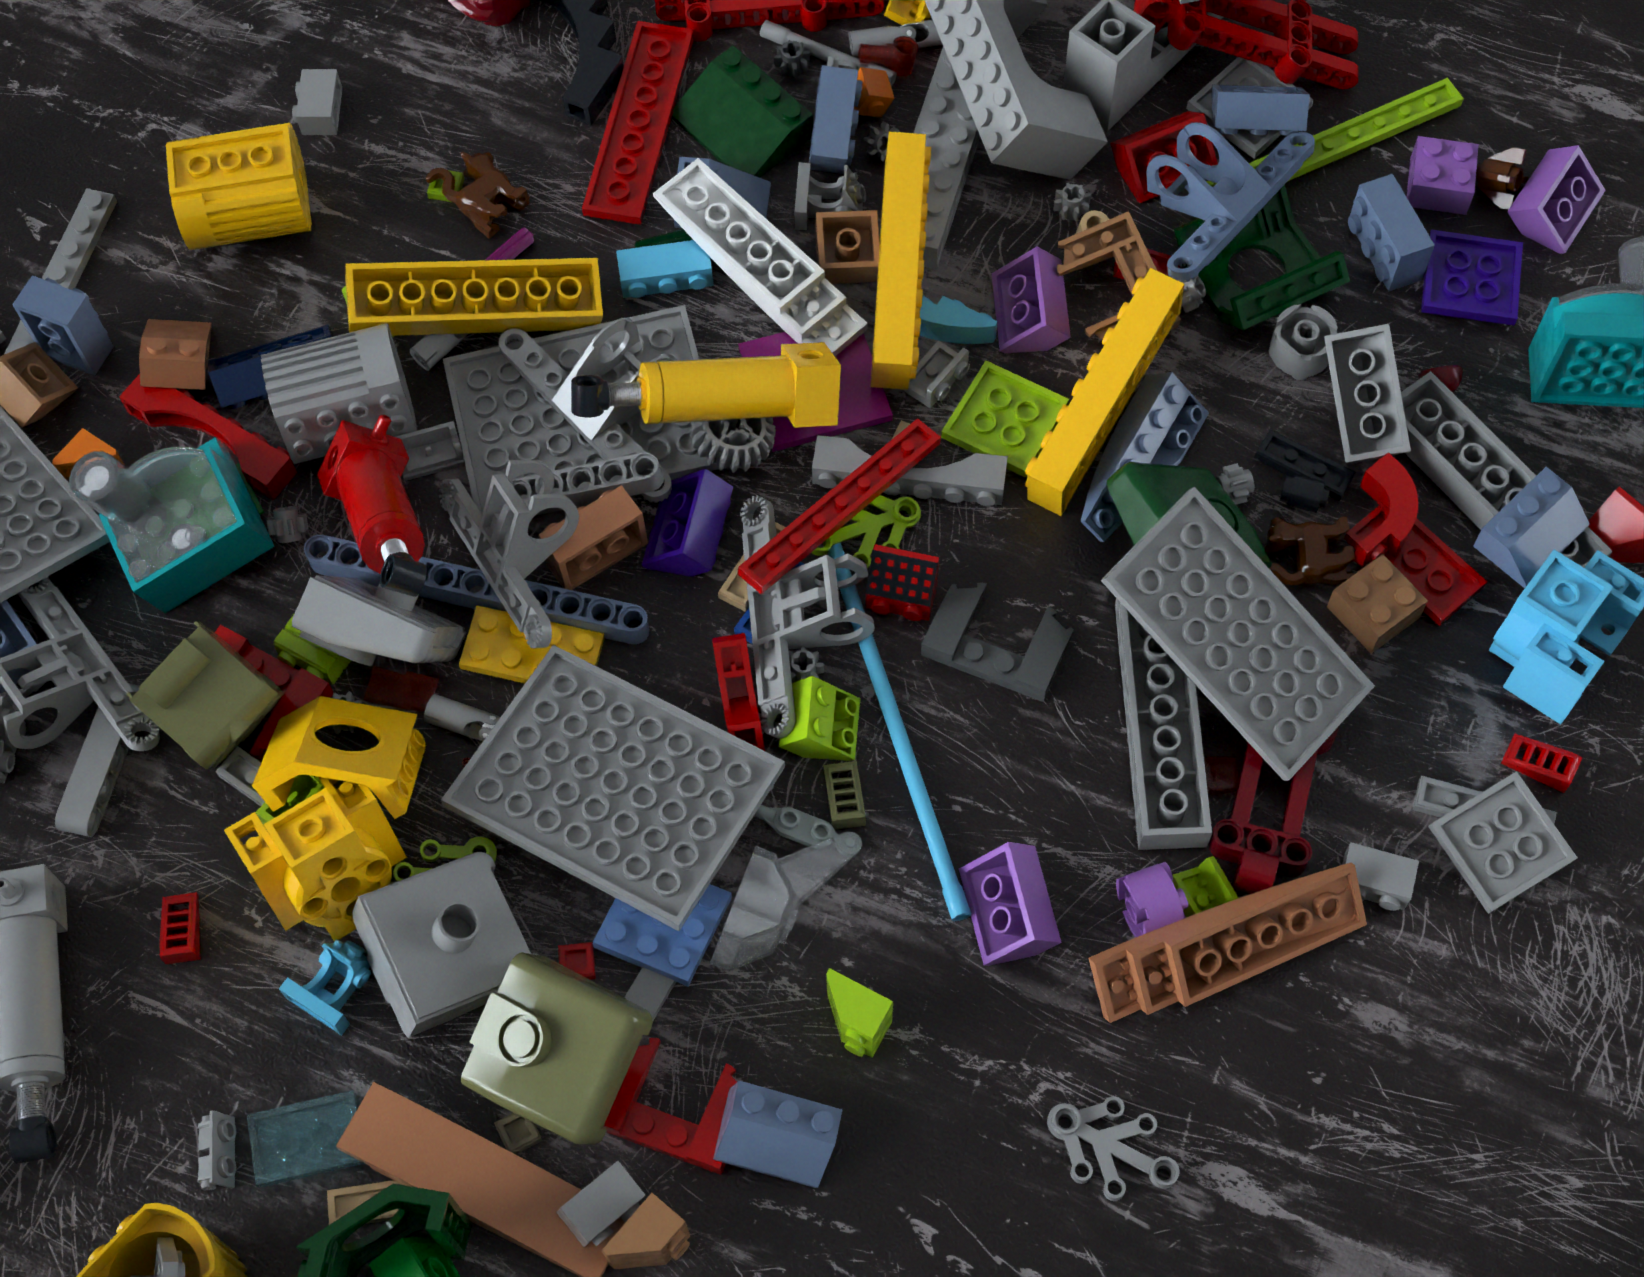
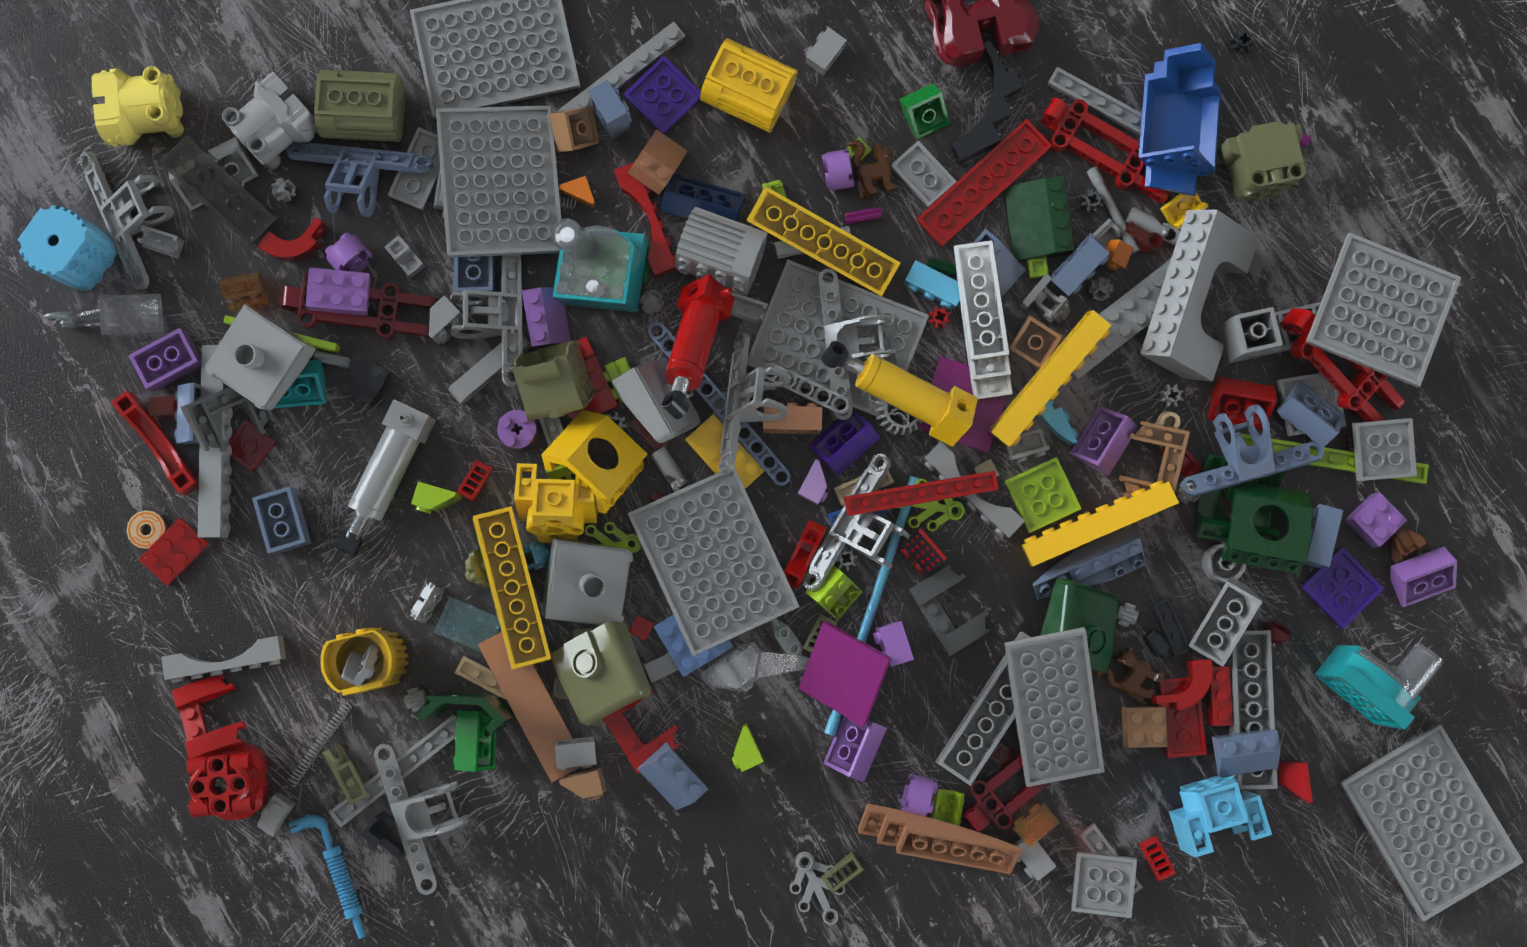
camera: 30 degrees right, 20 degrees up
none -> lime slope [411,482,462,514]
none -> olive plant [465,549,490,588]
none -> yellow brick [473,506,551,670]
none -> medium lavender brick [497,410,539,451]
none -> medium lavender slope [522,287,571,351]
none -> dark purple plate [623,55,701,135]
none -> lavender slope [797,459,828,505]
none -> magenta tile [799,621,892,727]
none -> olive slope [821,852,864,894]
none -> medium lavender brick [822,149,855,191]
none -> medium lavender brick [873,621,914,667]
none -> light grey plate [890,141,957,208]
none -> green slope [899,83,950,139]
none -> red gear [928,306,951,330]
none -> clear orange brick [1012,803,1060,848]
none -> lime tile [1027,257,1049,279]
none -> red arch [1206,666,1233,726]
none -> dark green panel [1221,482,1313,575]
none -> light grey plate [1352,418,1417,481]

